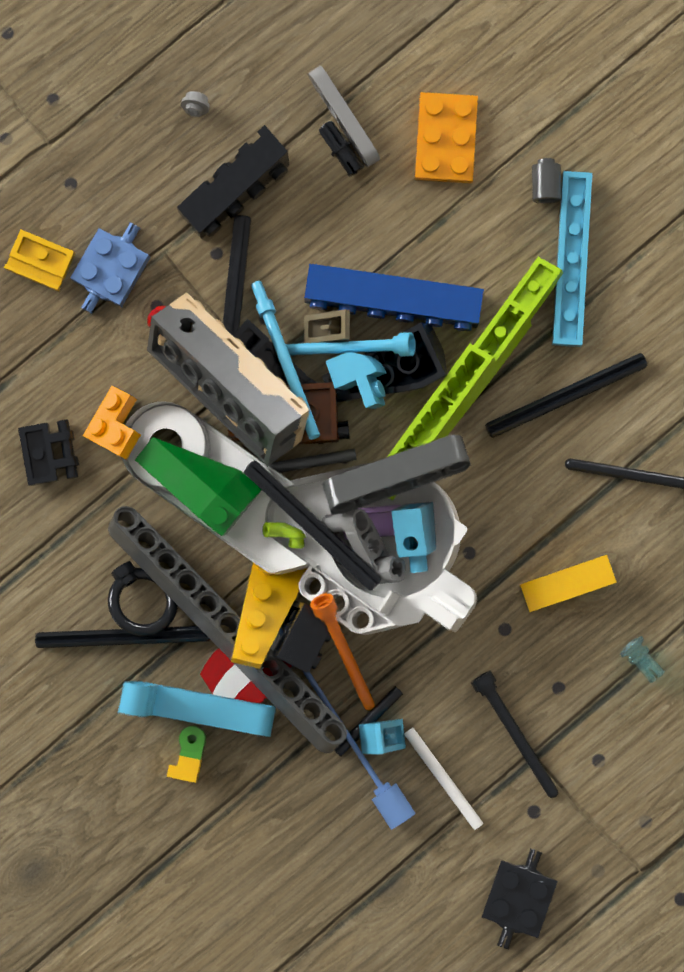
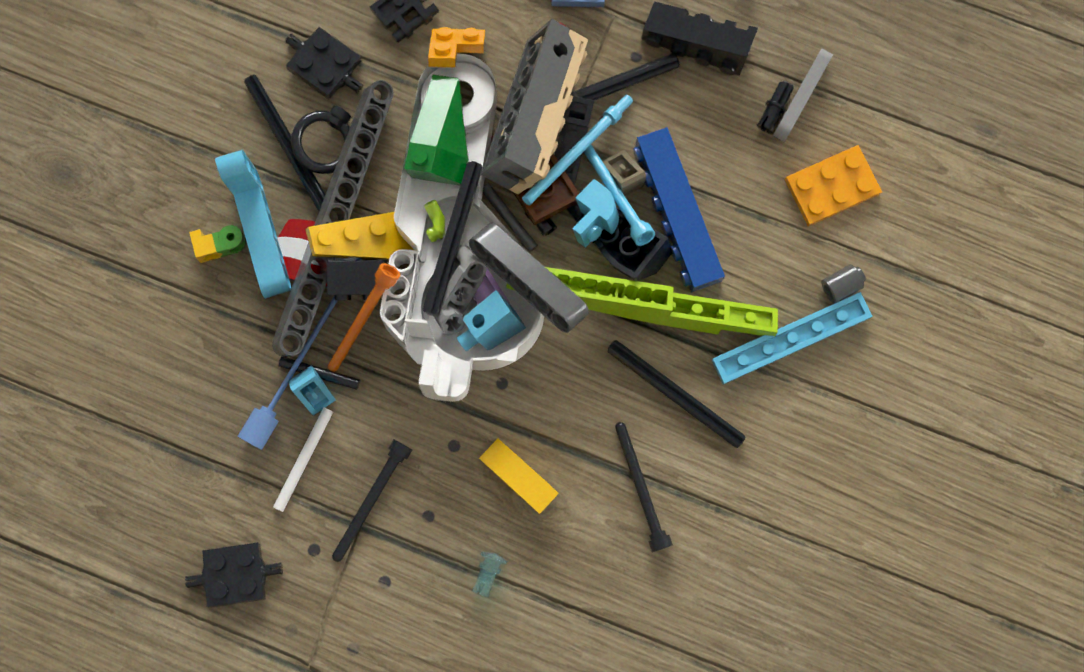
camera: 60 degrees right, 5 degrees down
none -> black plate [285,27,363,99]

